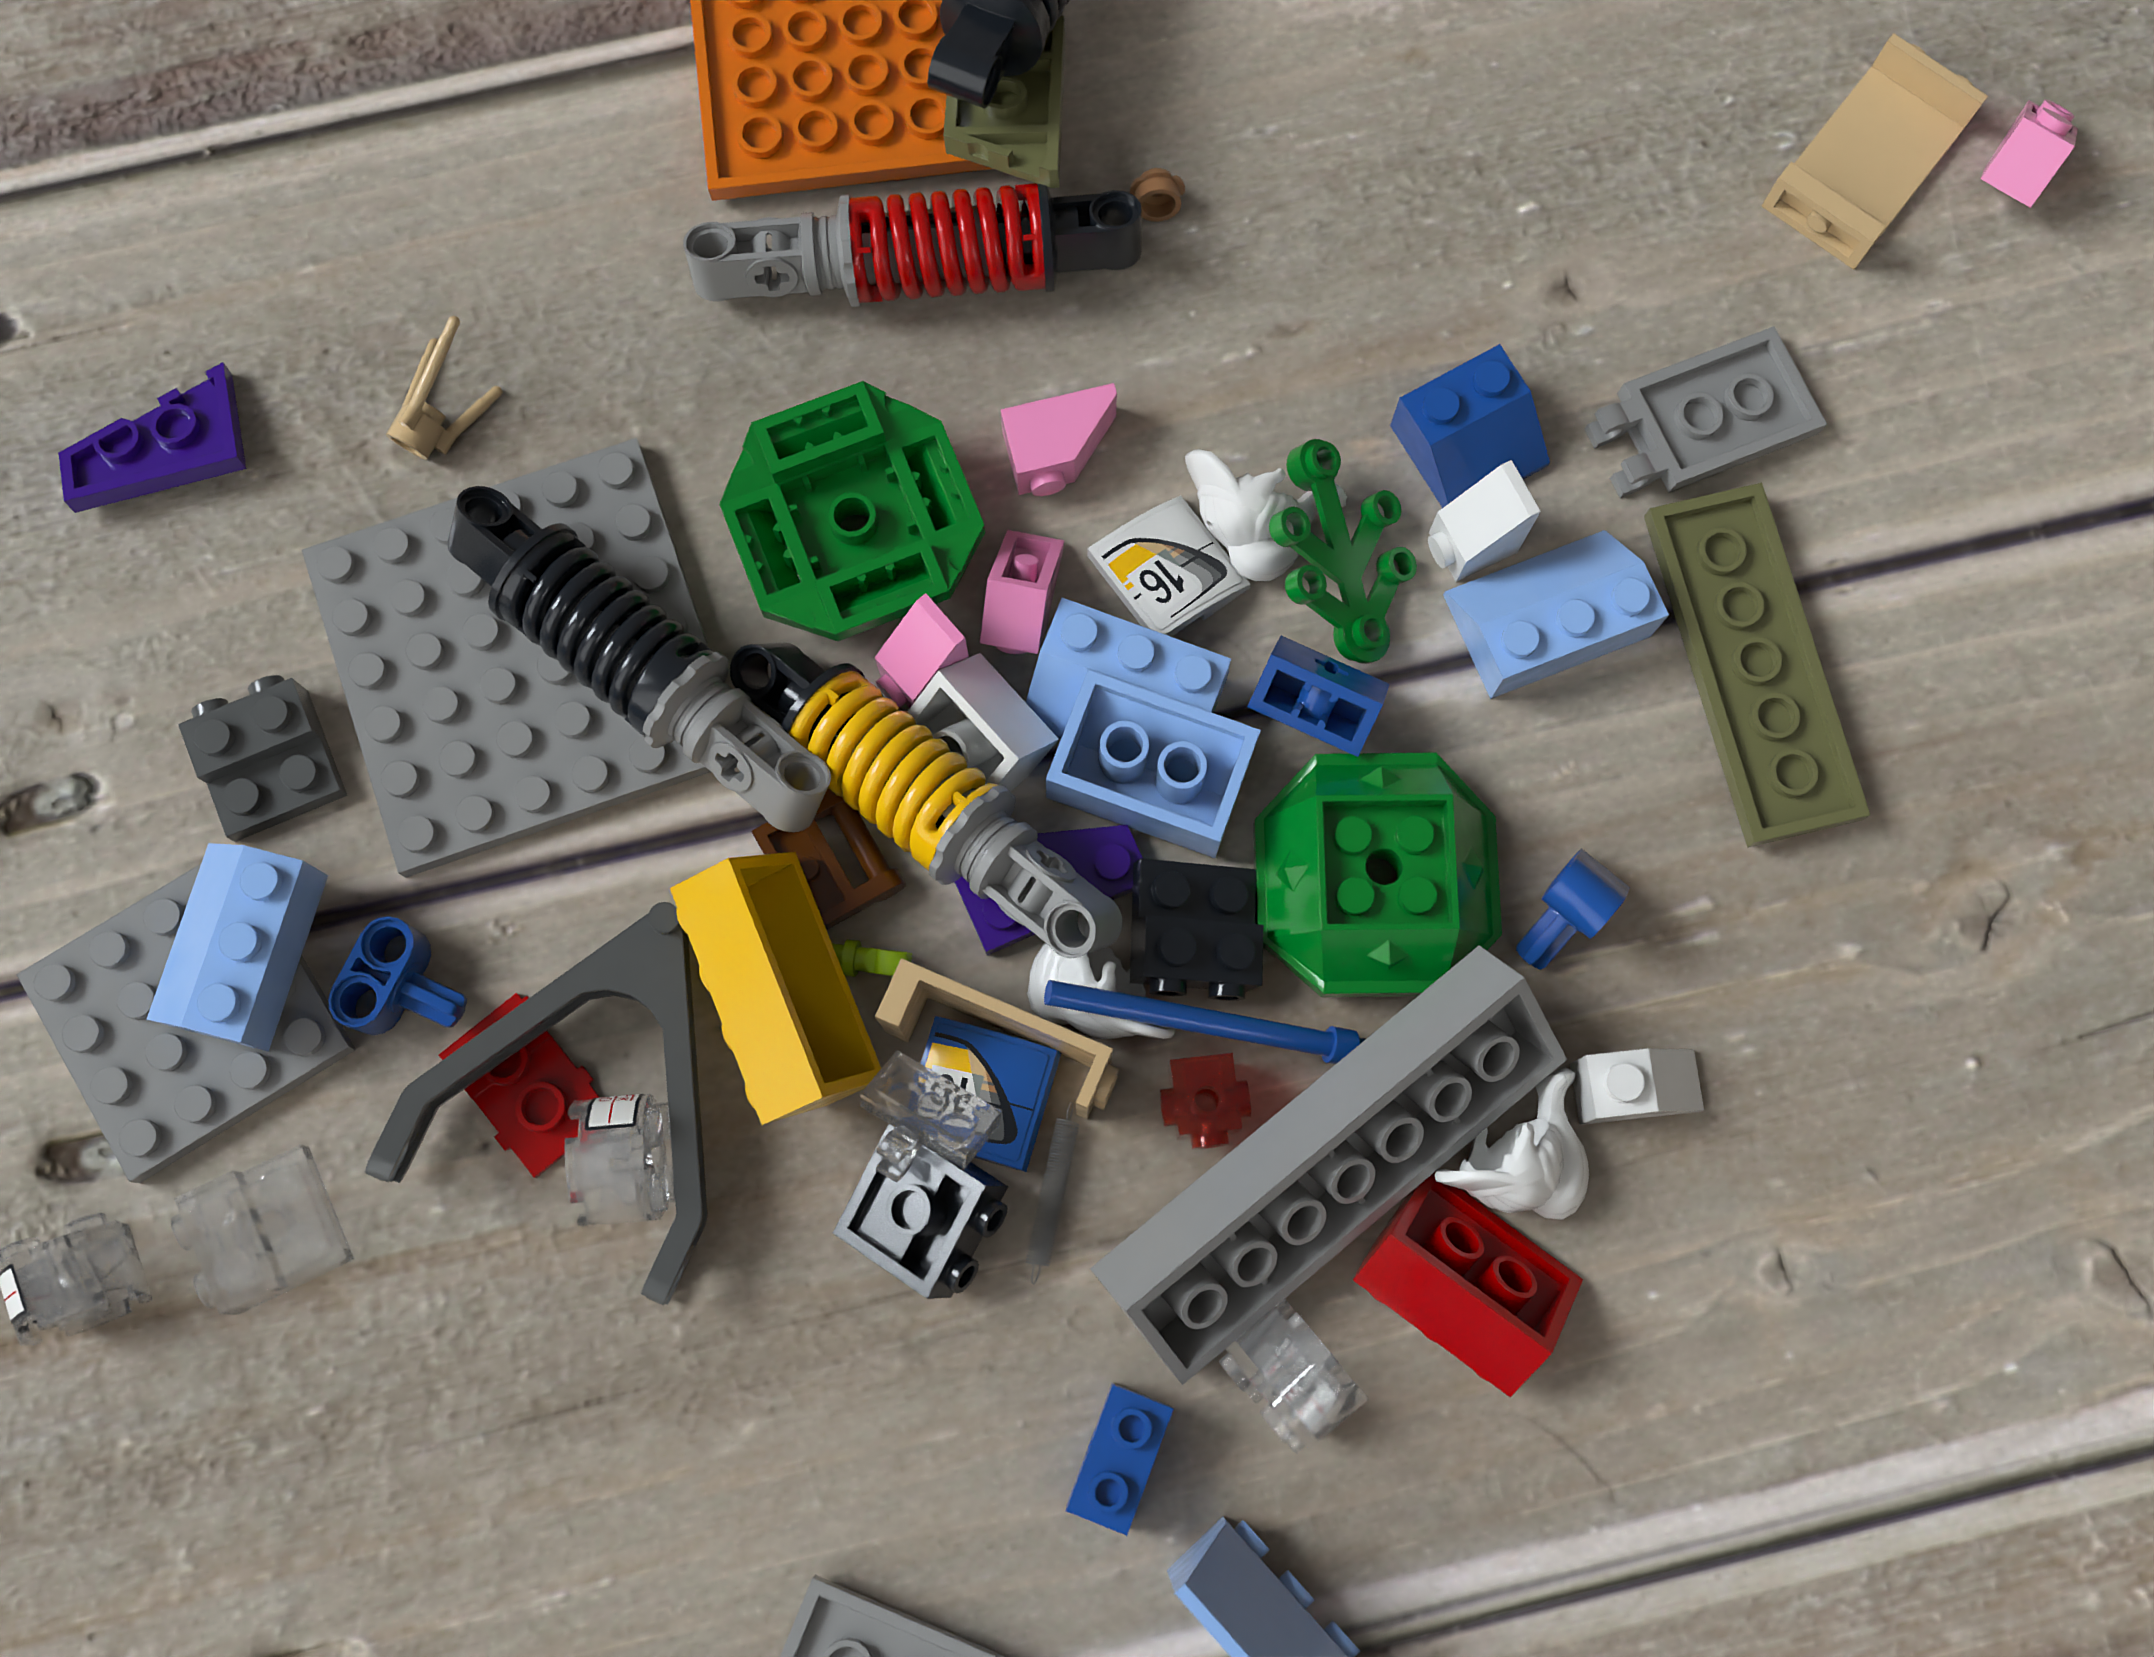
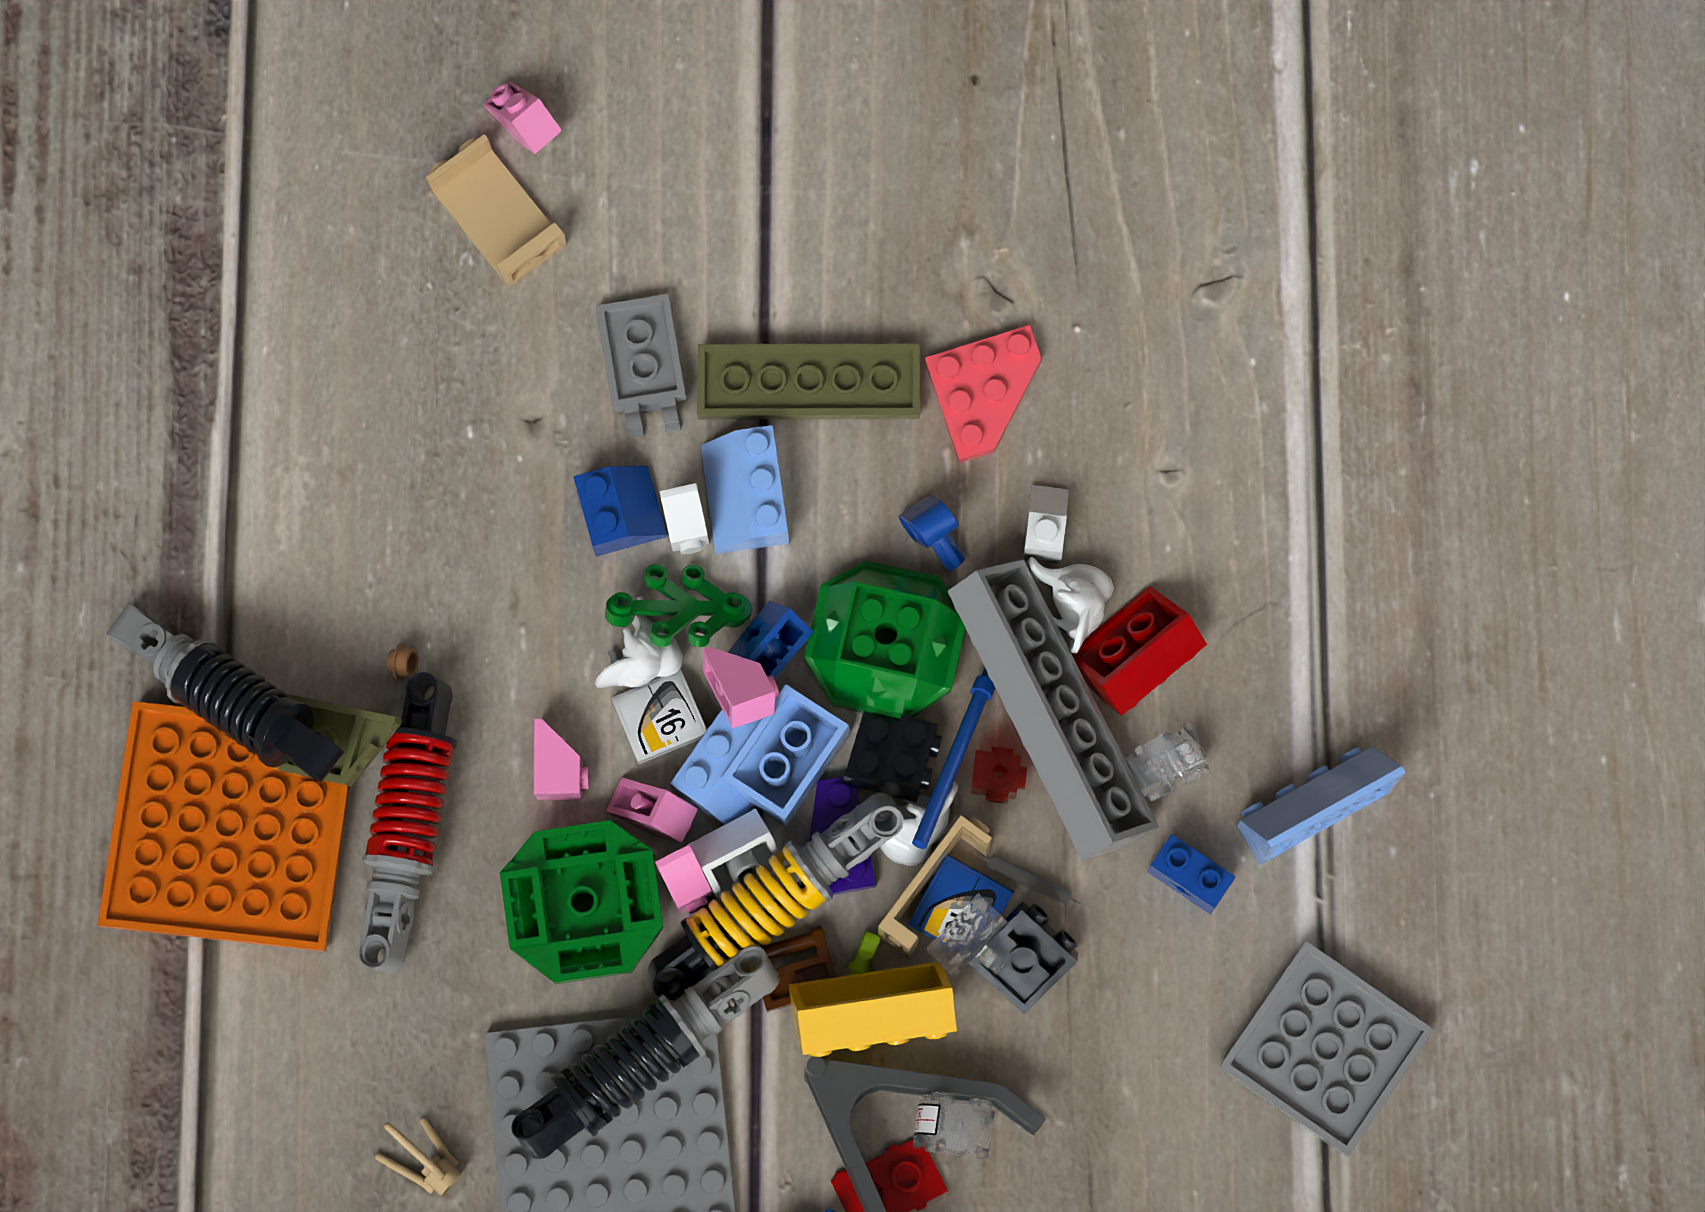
camera: 75 degrees left, 0 degrees up
none -> bright pink slope [703,647,779,729]
none -> coral plate [925,325,1042,463]

